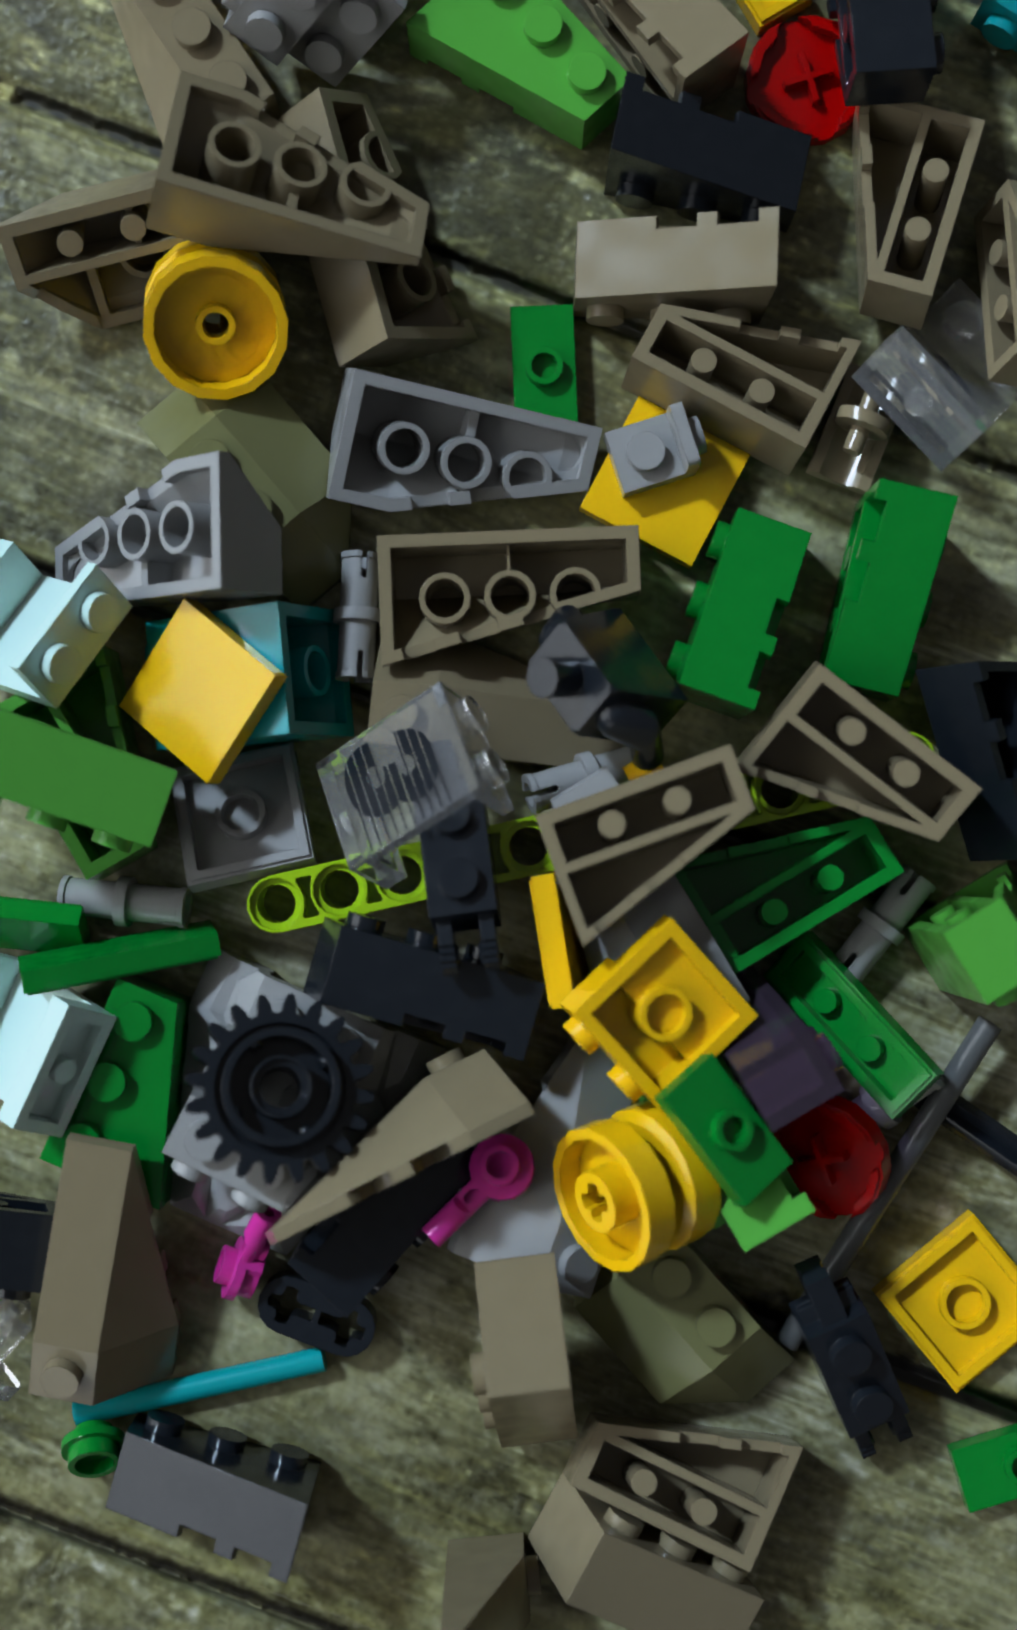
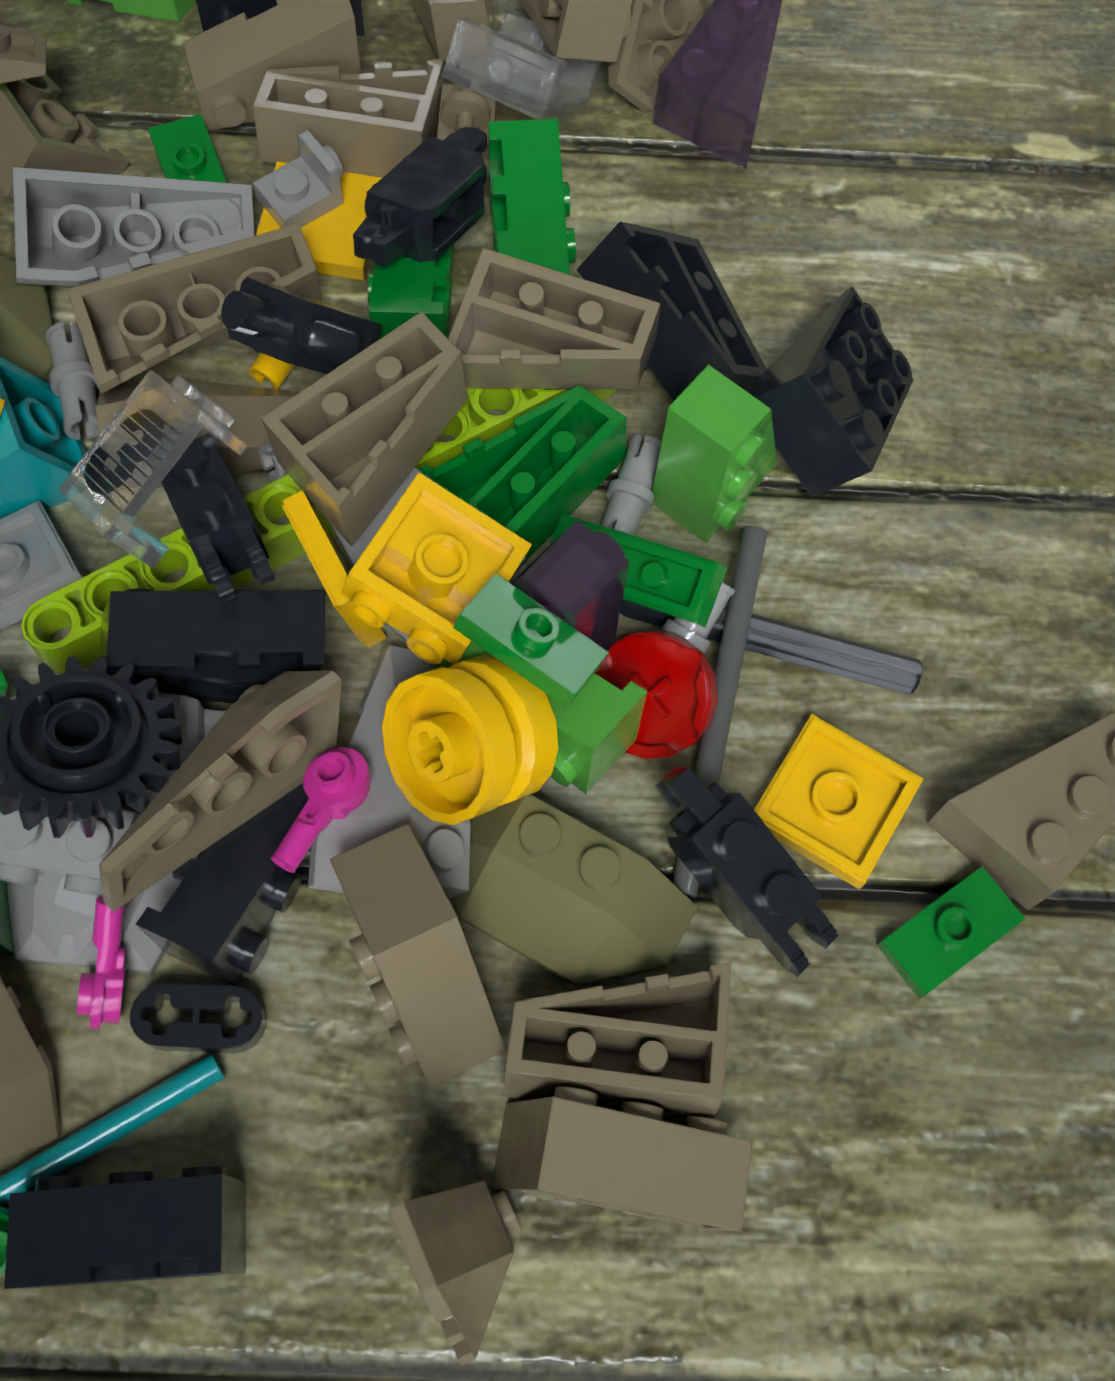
camera: 25 degrees left, 20 degrees down
none -> black hinge [353,126,487,266]

